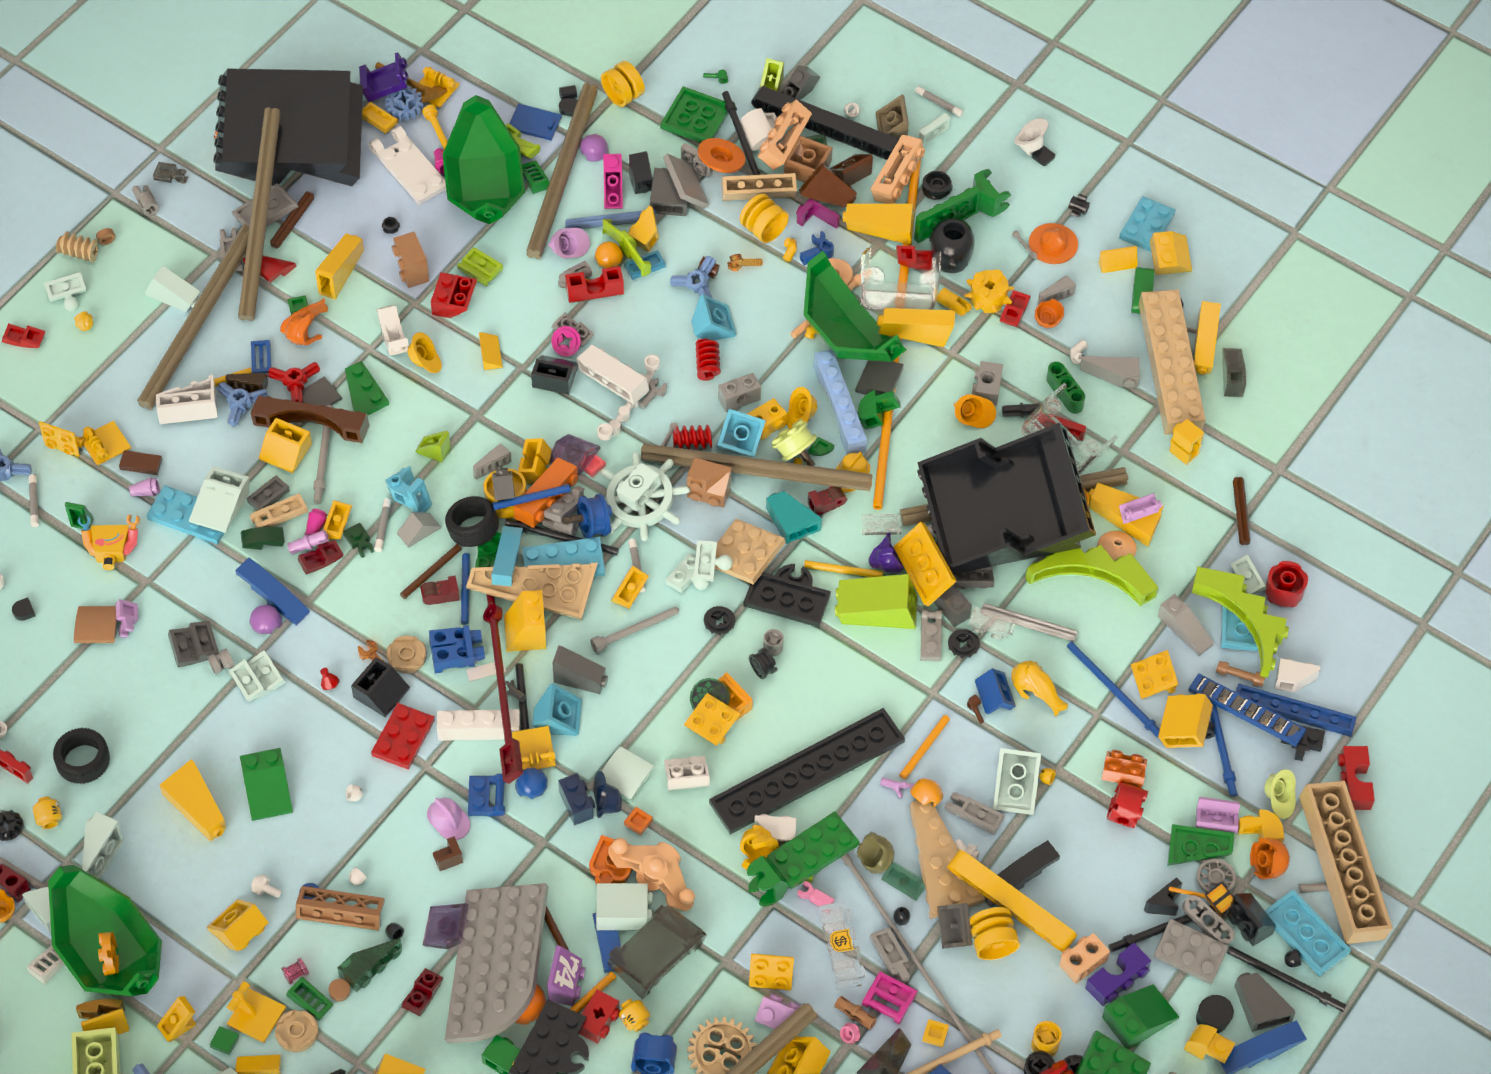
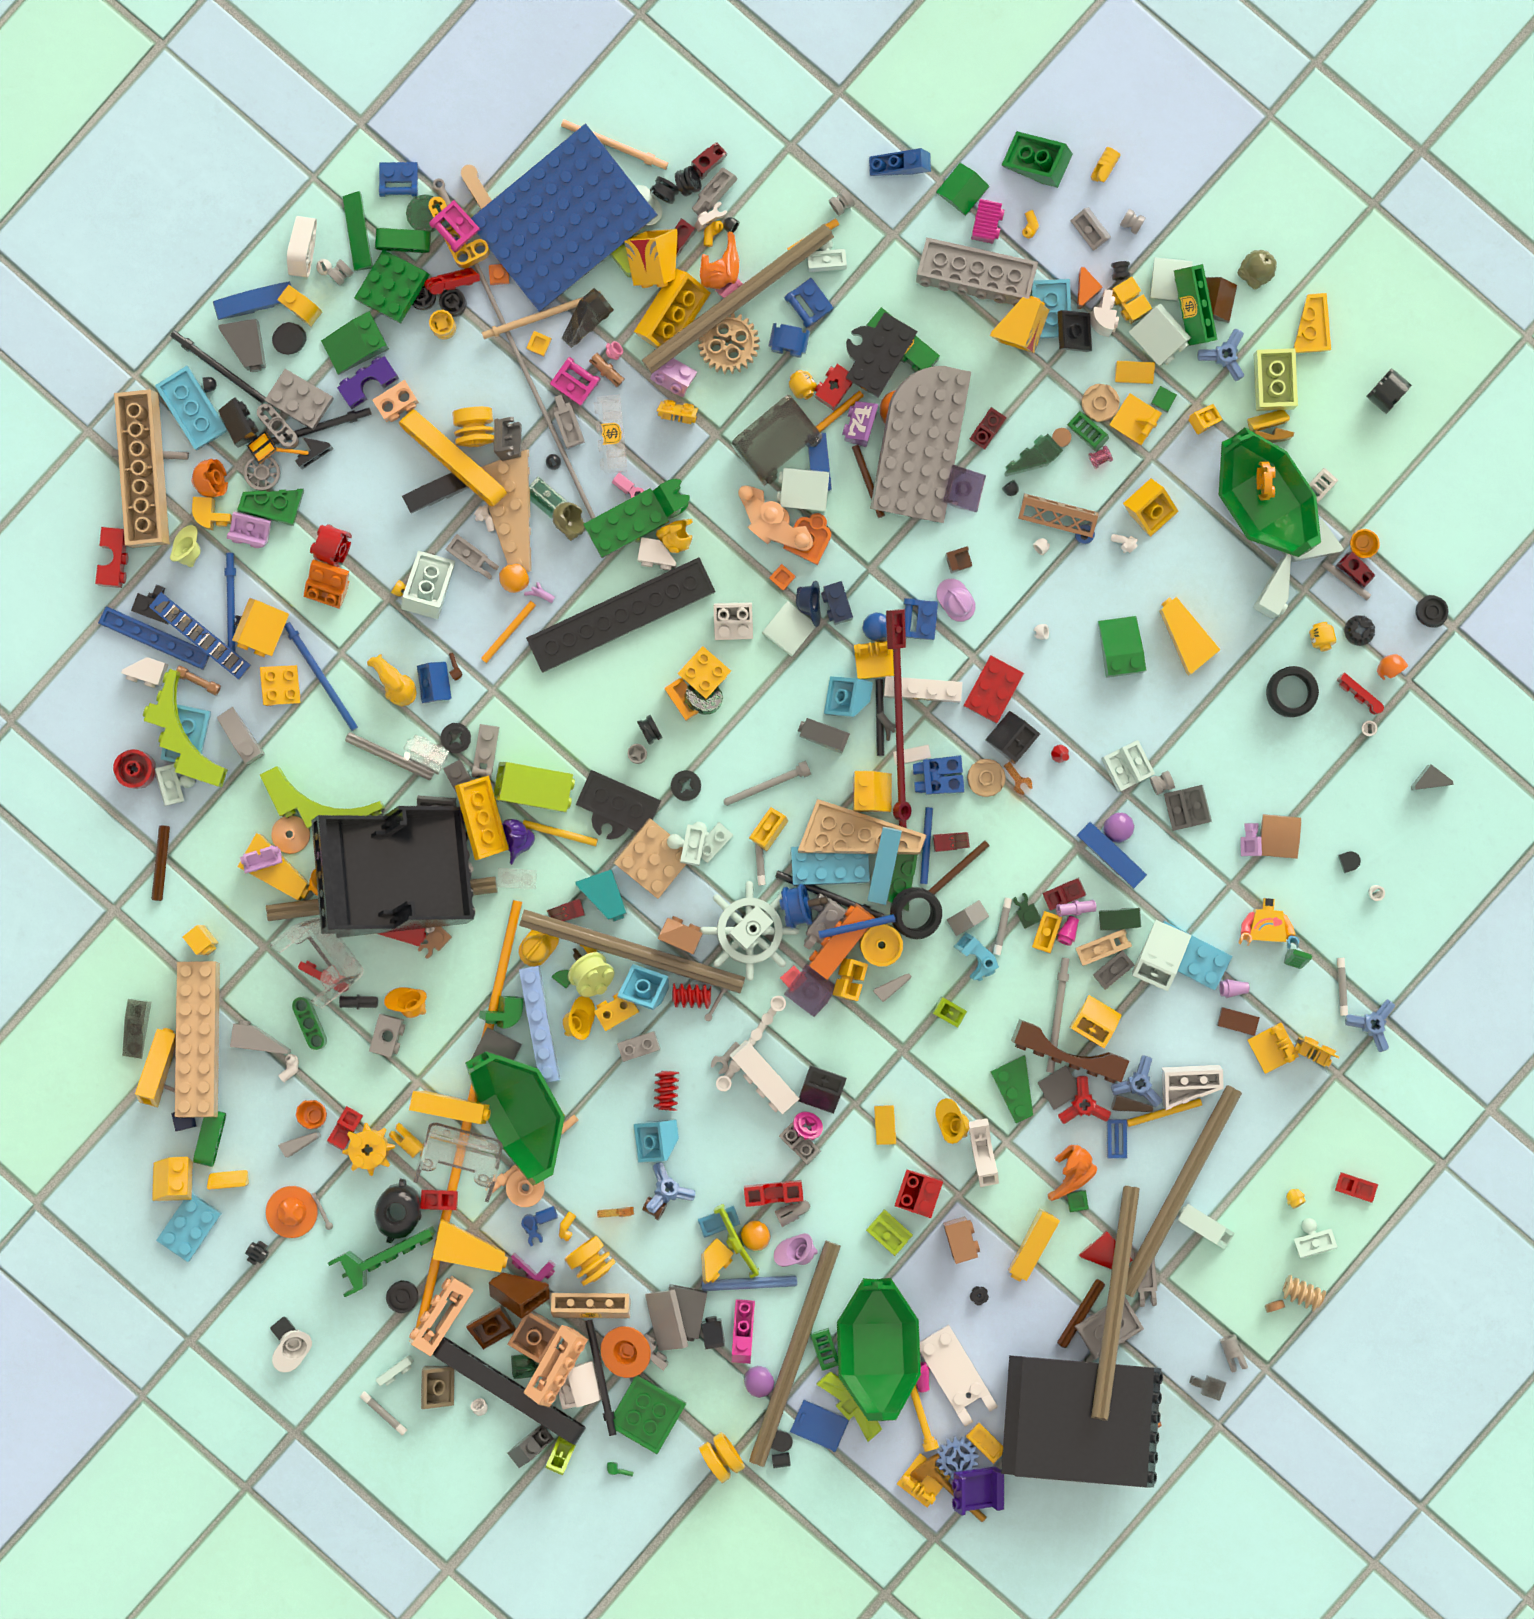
camera: 170 degrees left, 30 degrees up
slope [492,468,515,500] -> none

